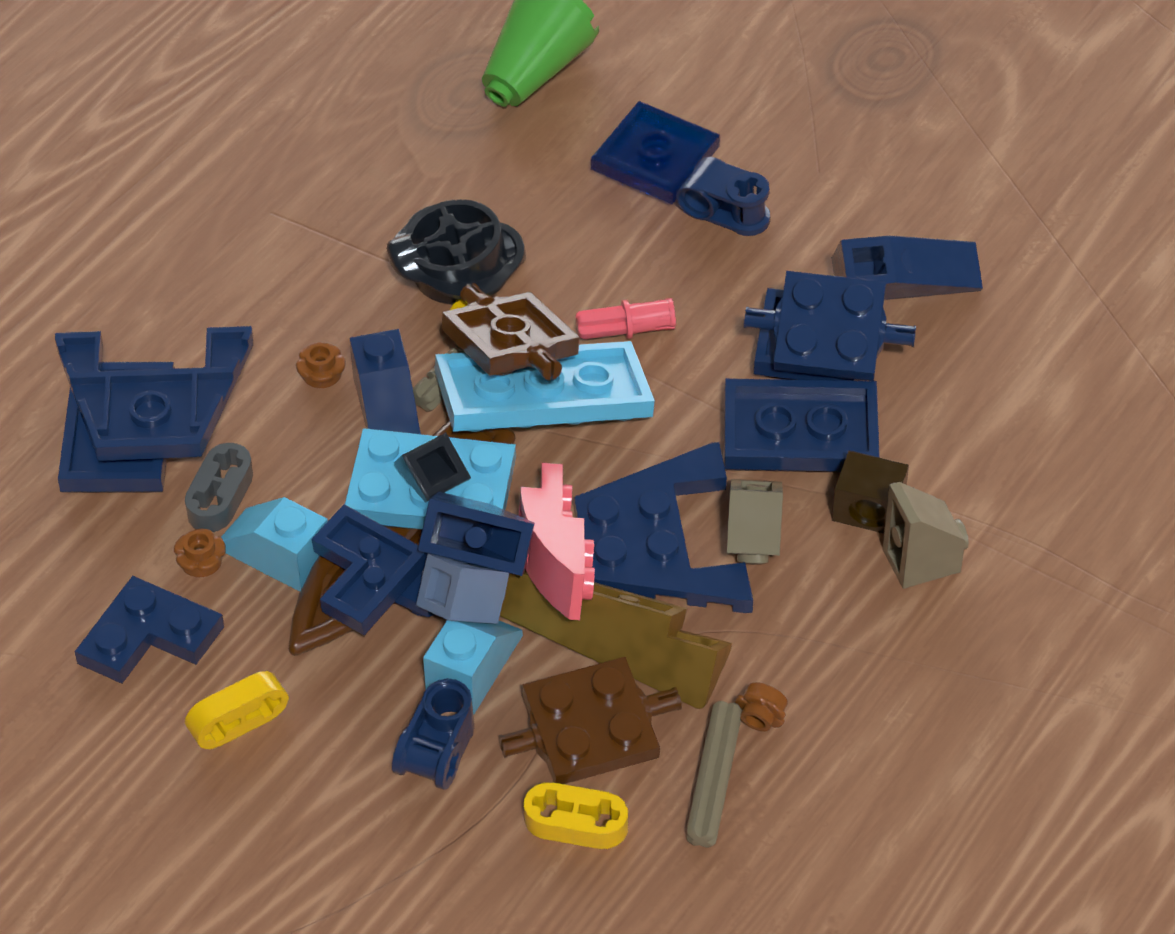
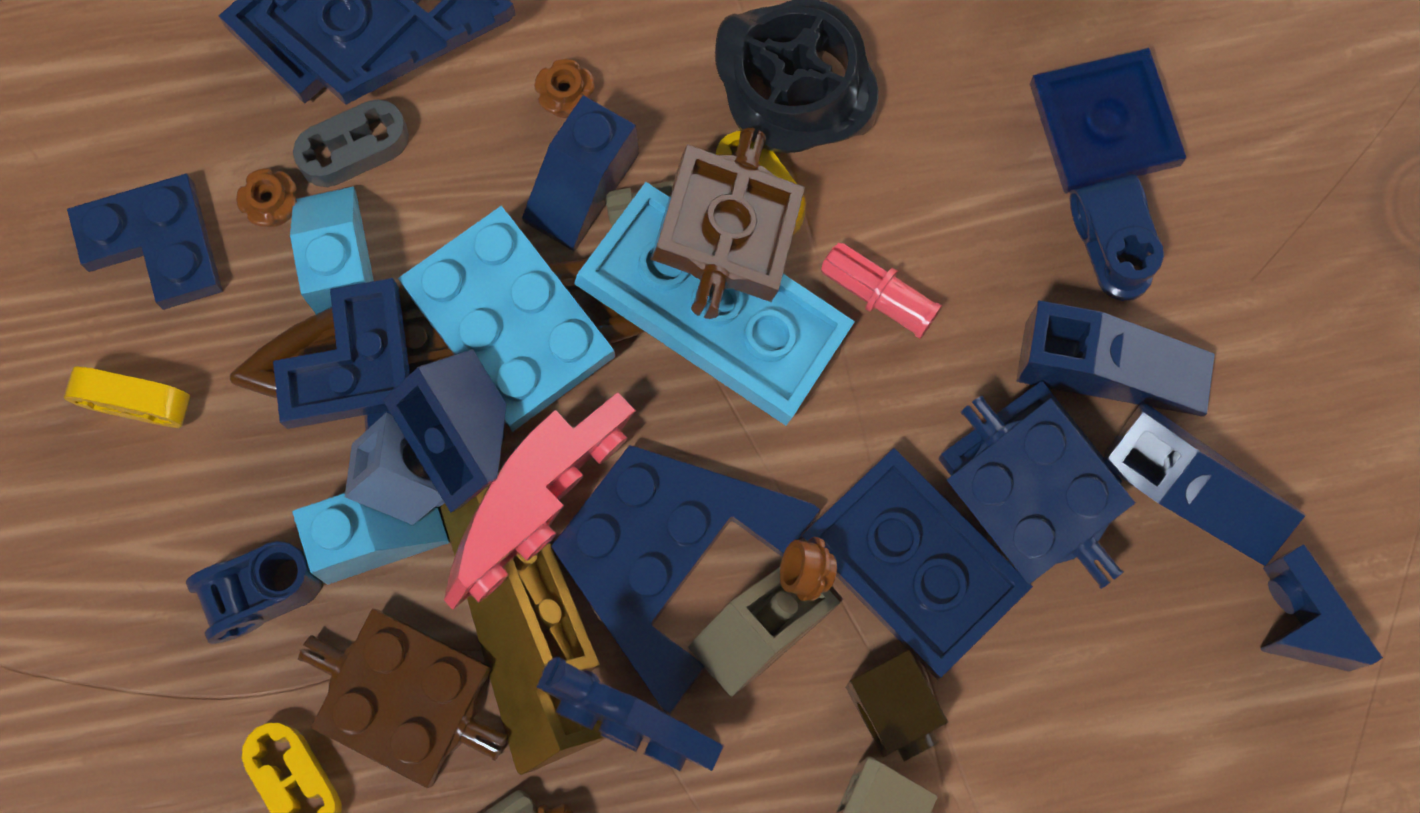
camera: 45 degrees right, 25 degrees up
black slope [394,433,471,503] -> none
none -> dark blue plate [537,657,724,772]
none -> dark orange plate [780,537,837,601]
none -> dark blue slope [1016,300,1215,417]
none -> dark blue slope [1260,544,1383,671]

